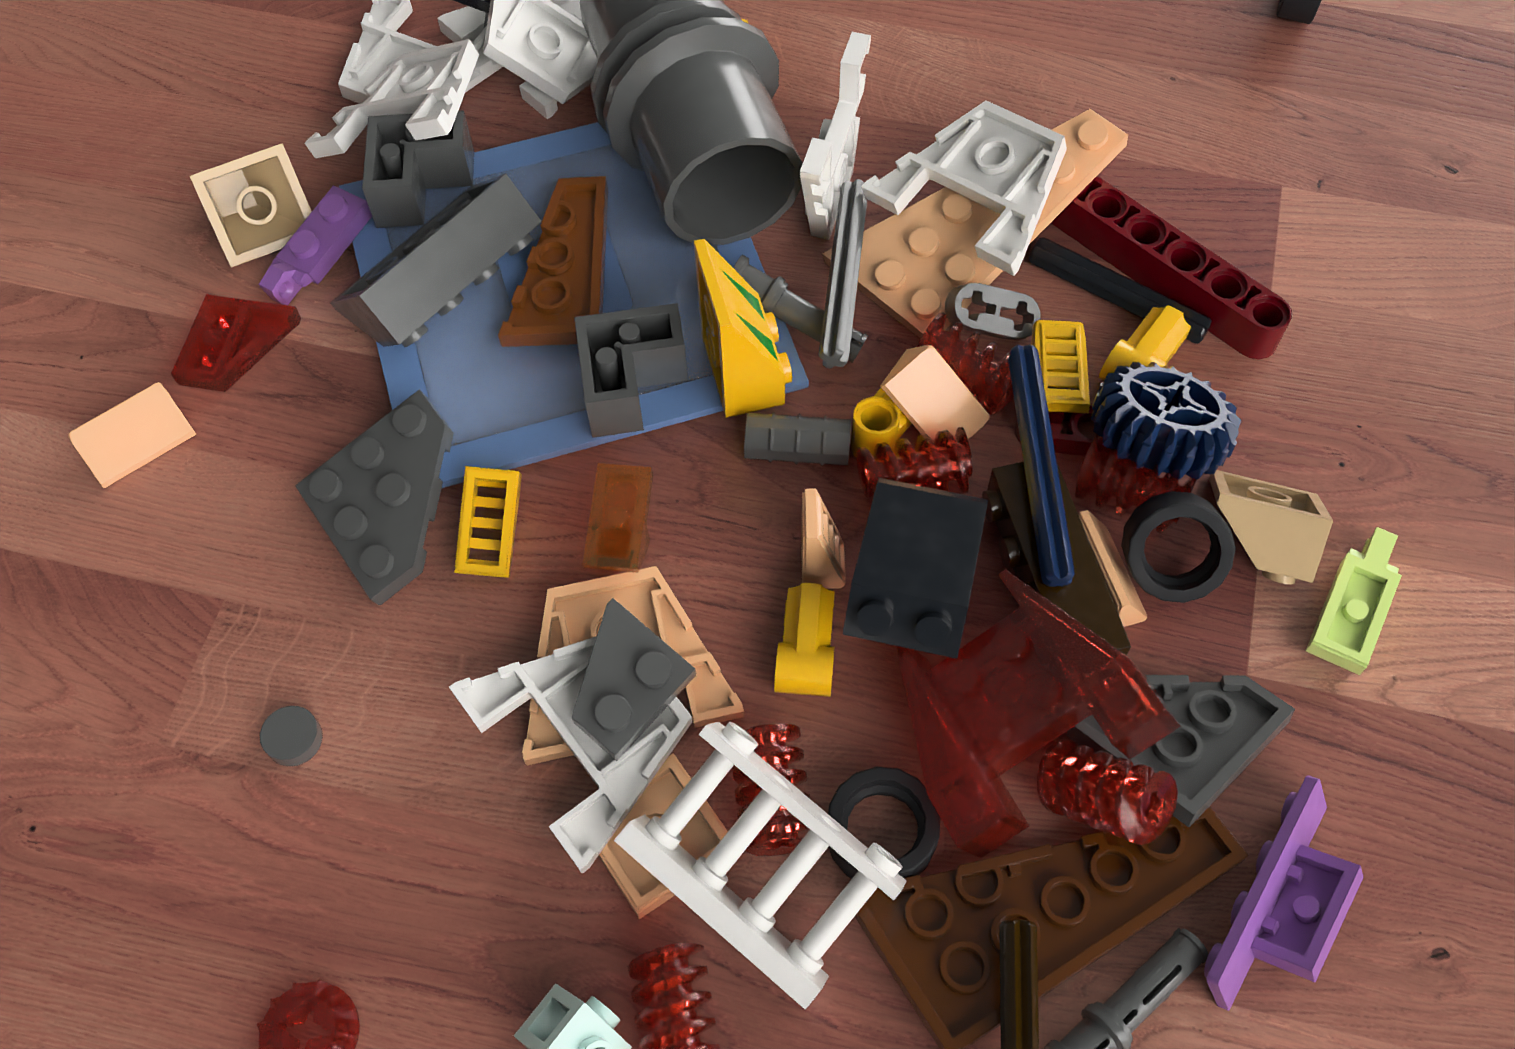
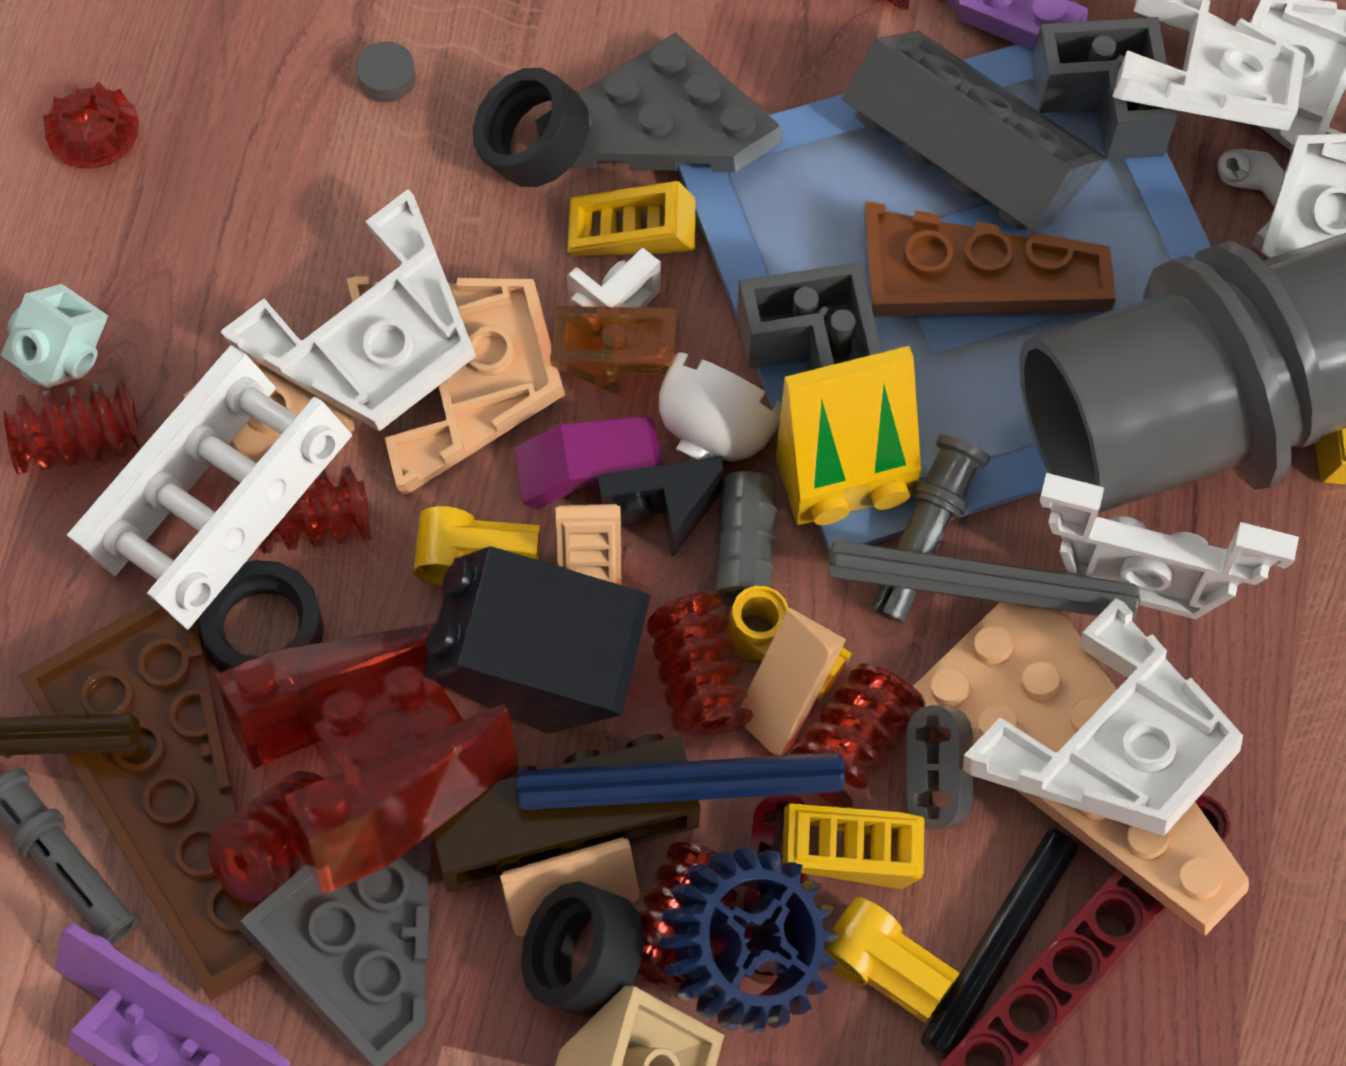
camera: 85 degrees right, 5 degrees up
dark grey wing [572,598,696,761] -> none
none -> black tyre [473,68,590,187]
none -> magenta slope [514,416,663,509]
none -> white bracket [567,248,661,338]
none -> black slope [597,456,723,556]
none -> white cylinder [659,352,782,462]
none -> white arm [1217,149,1285,207]

